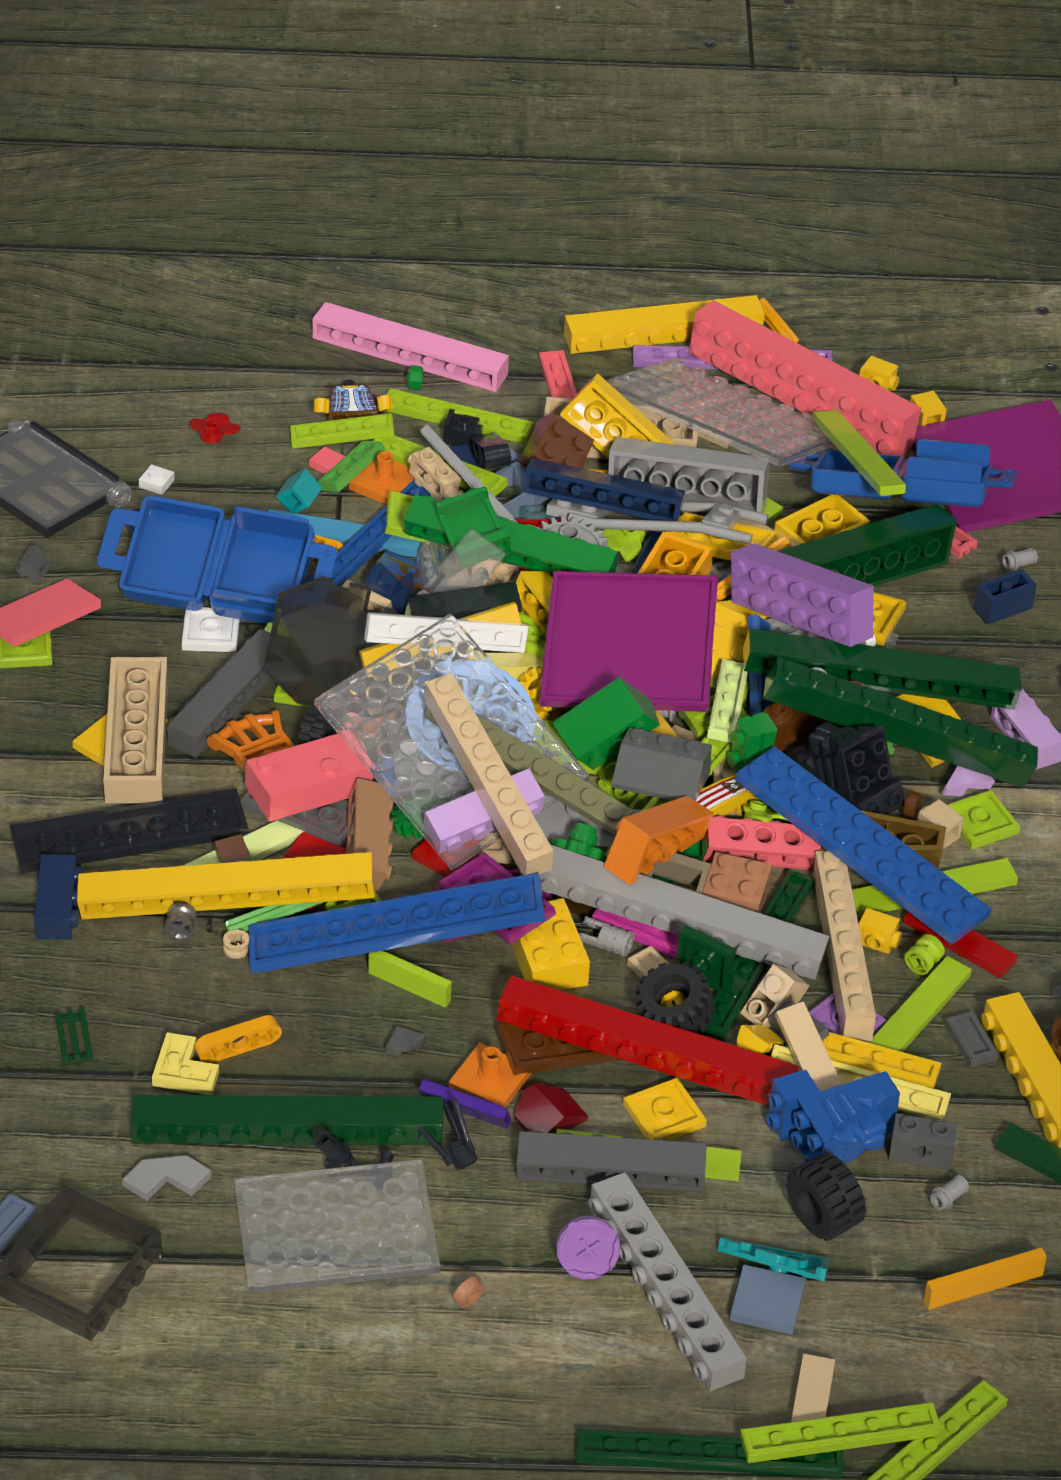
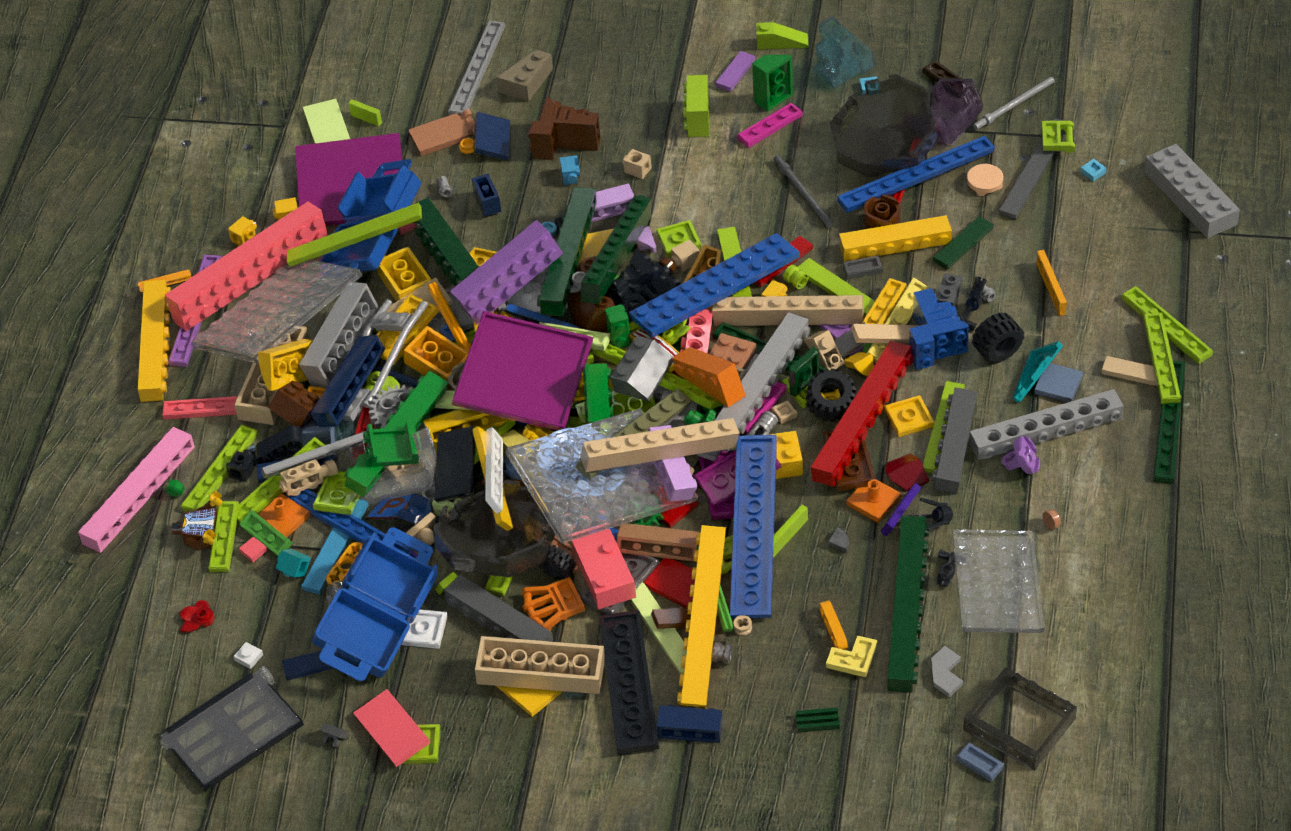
camera: 75 degrees left, 5 degrees up
none -> black pin [957,276,987,331]

